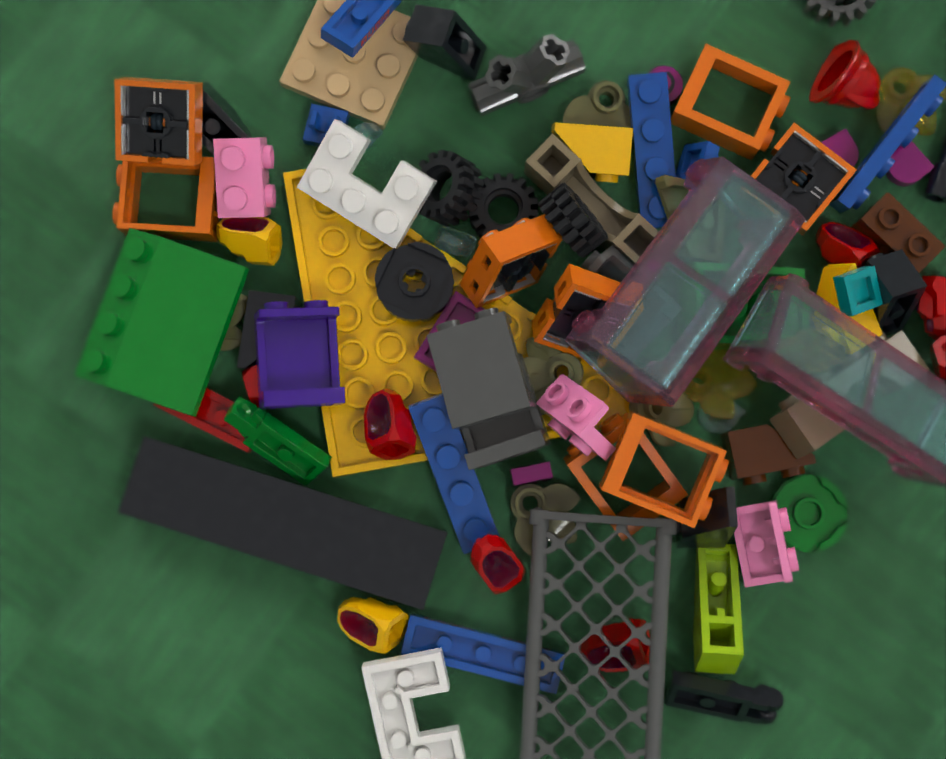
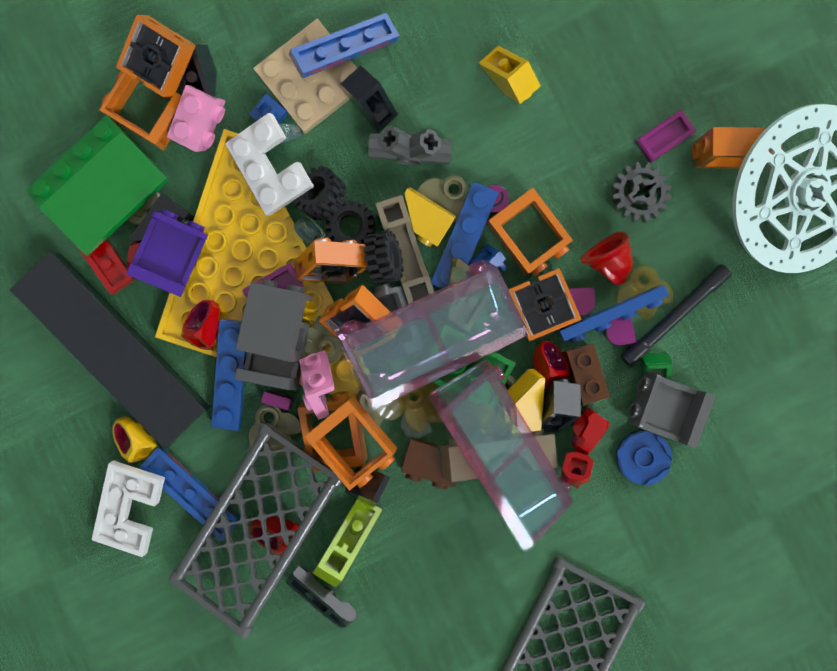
camera: 25 degrees right, 5 degrees up
yellow rock [216,217,283,266] -> none
green hinge [224,396,332,485] -> none
black plate [375,242,454,322] -> none
rock [470,534,526,595] -> none
bright pink bracket [734,500,799,588] -> none
green tile [770,474,848,553] -> none
teal tile [833,266,883,316] -> none

